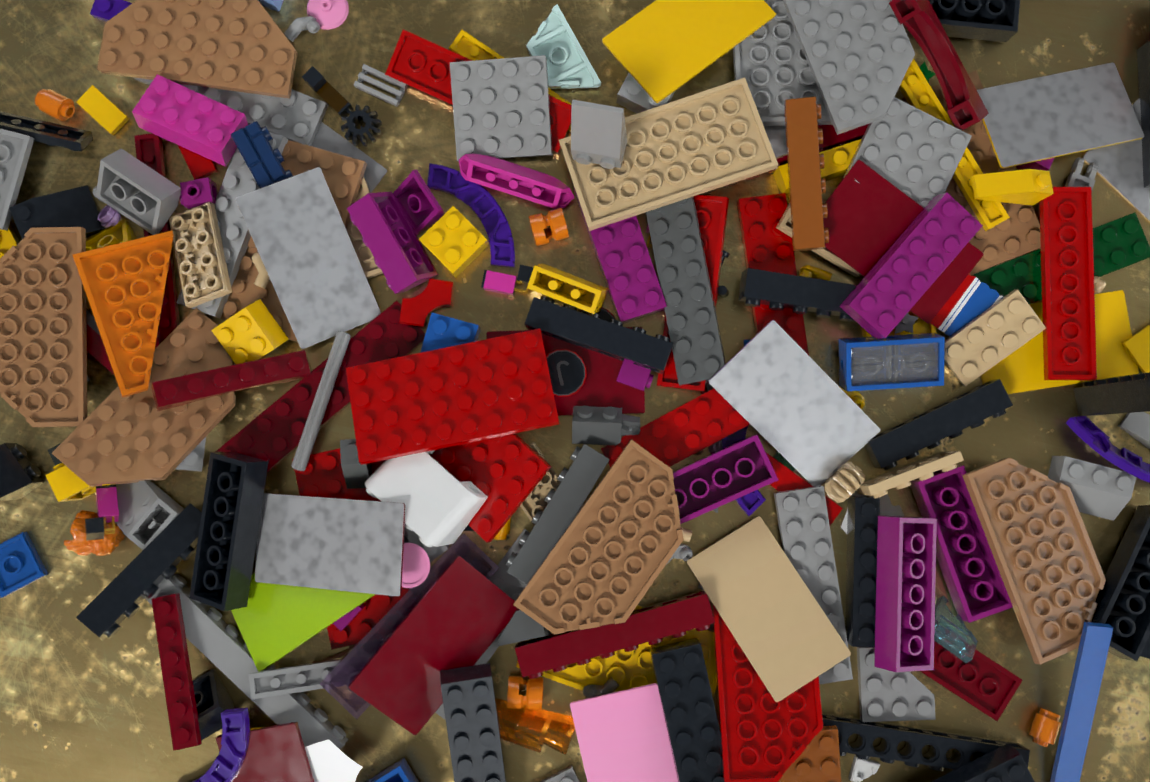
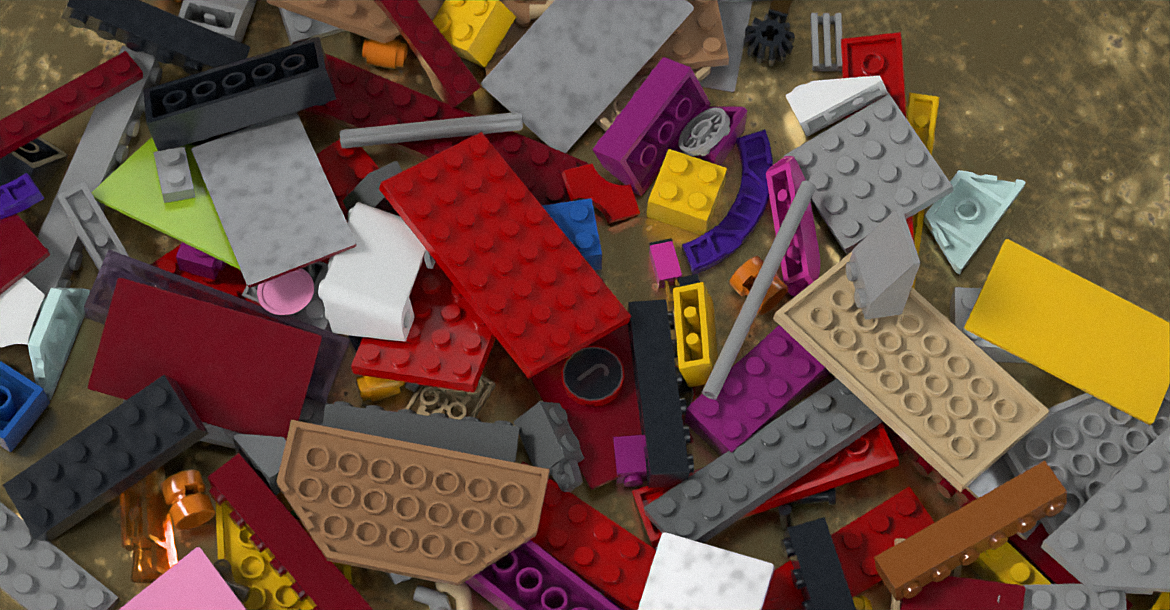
camera: 70 degrees right, 20 degrees down
none -> light aqua wing [28,288,94,400]
none -> light grey plate [154,147,195,203]
none -> orange brick [362,38,408,69]
none -> light grey wheel [678,108,731,156]
none -> light grey piece [702,181,816,400]
none -> white slope [785,76,889,137]

